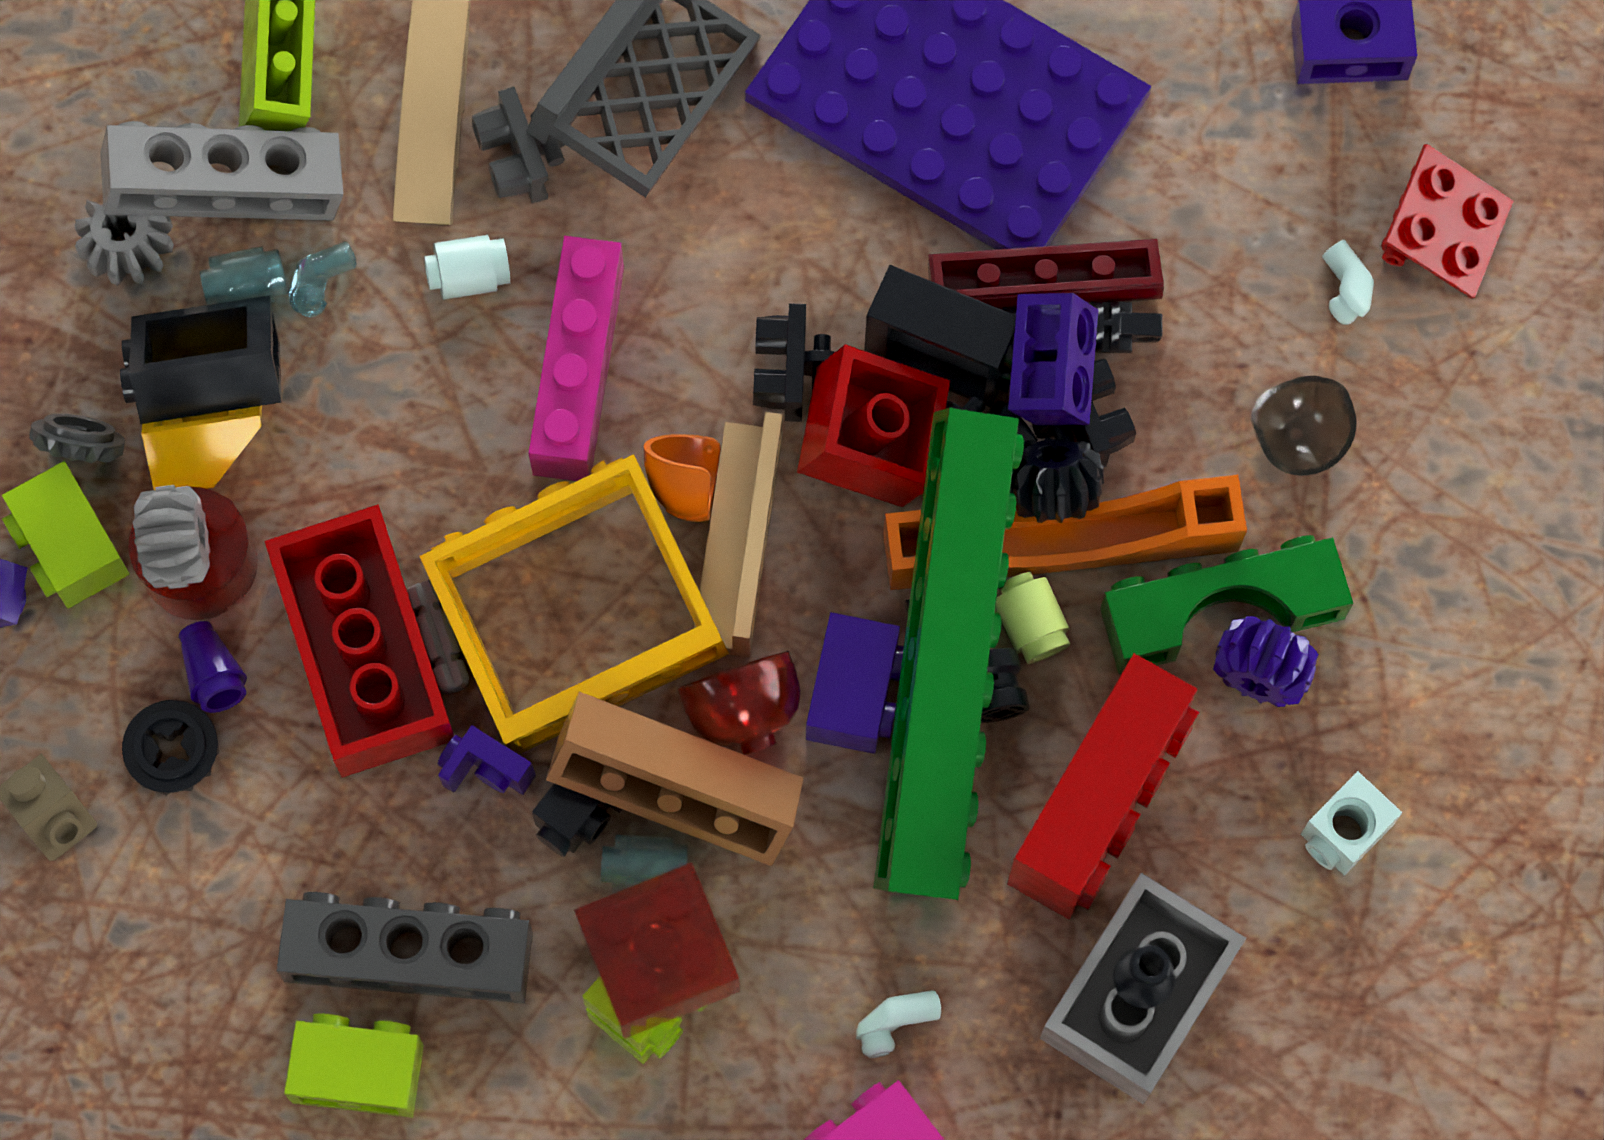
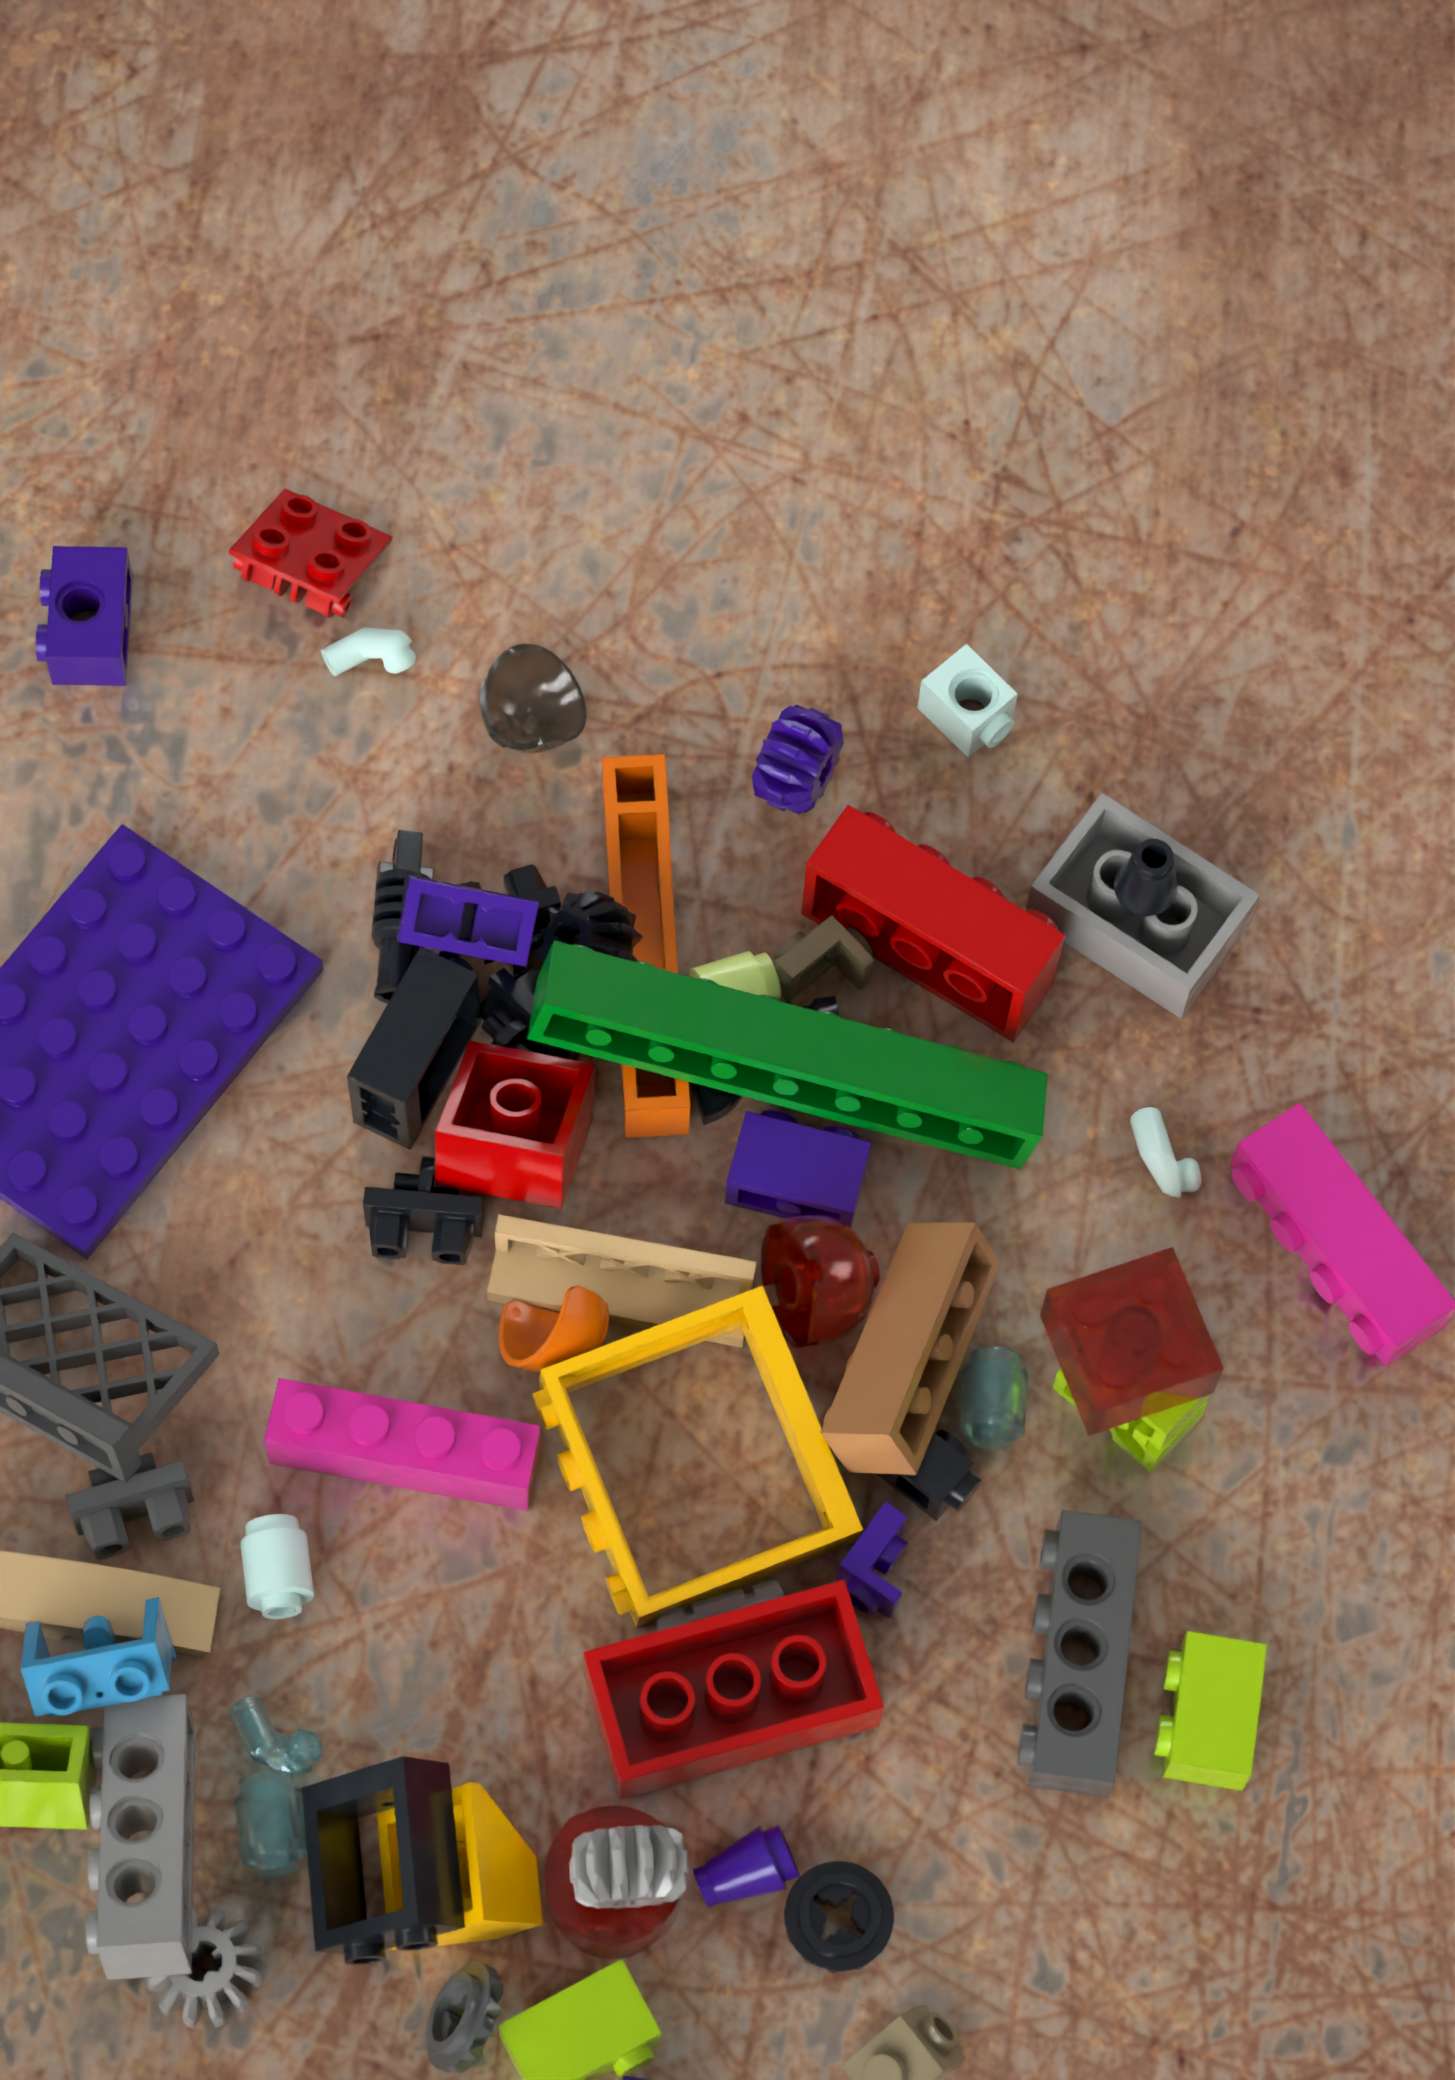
camera: 90 degrees left, 5 degrees down
dark red brick [928,239,1164,310] -> none
green arch [1100,535,1353,675] -> none
none -> dark azure window [20,1597,177,1717]
none -> dark tan bracket [774,915,874,1002]

